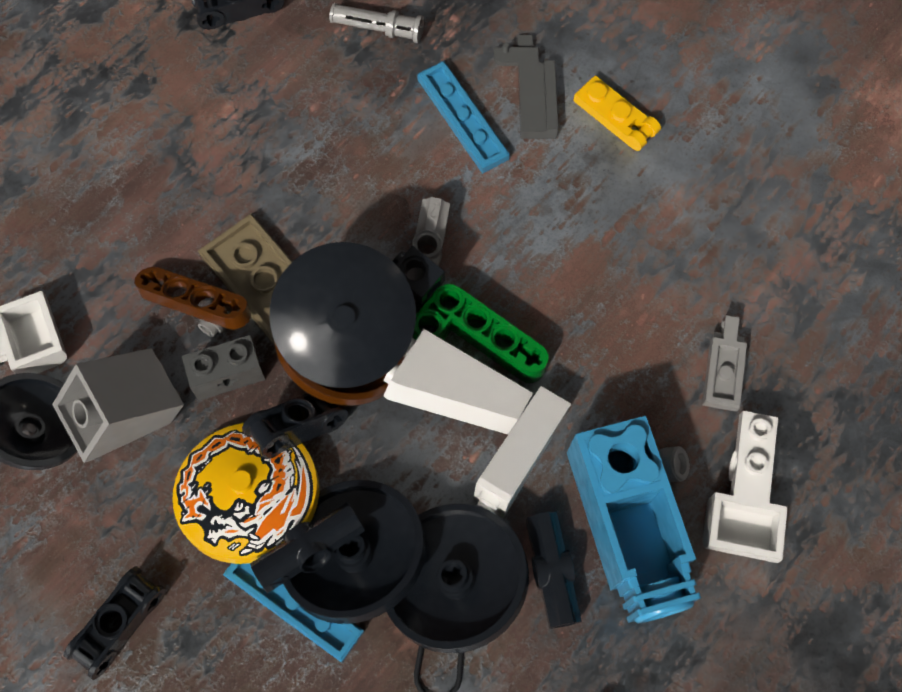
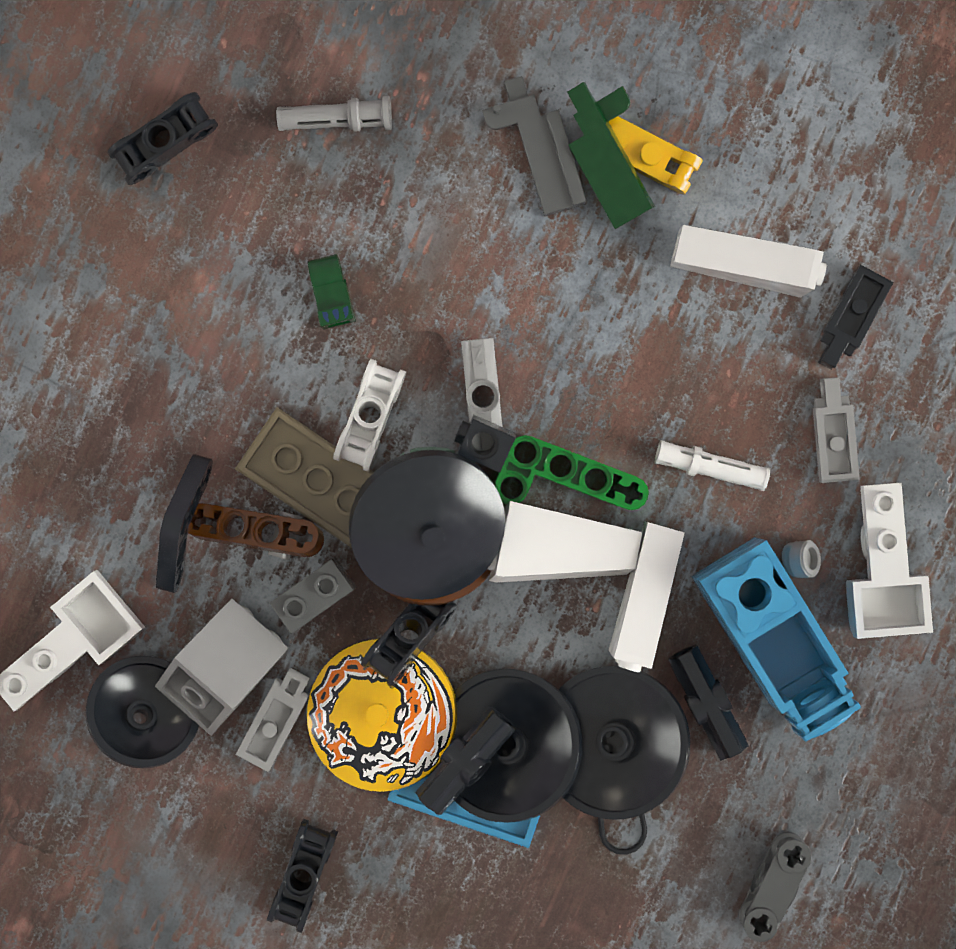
camera: 10 degrees left, 20 degrees up
dark azure tile [417,61,510,174] -> none
none -> black beam [156,454,213,593]
none -> light grey hinge [235,668,310,772]
none -> dark green leg [308,254,356,330]
none -> white piece [333,359,406,472]
none -> dark green piece [567,82,655,229]
none -> white pin [655,440,770,491]
none -> white slope [670,225,827,298]
none -> black hinge [818,264,894,370]

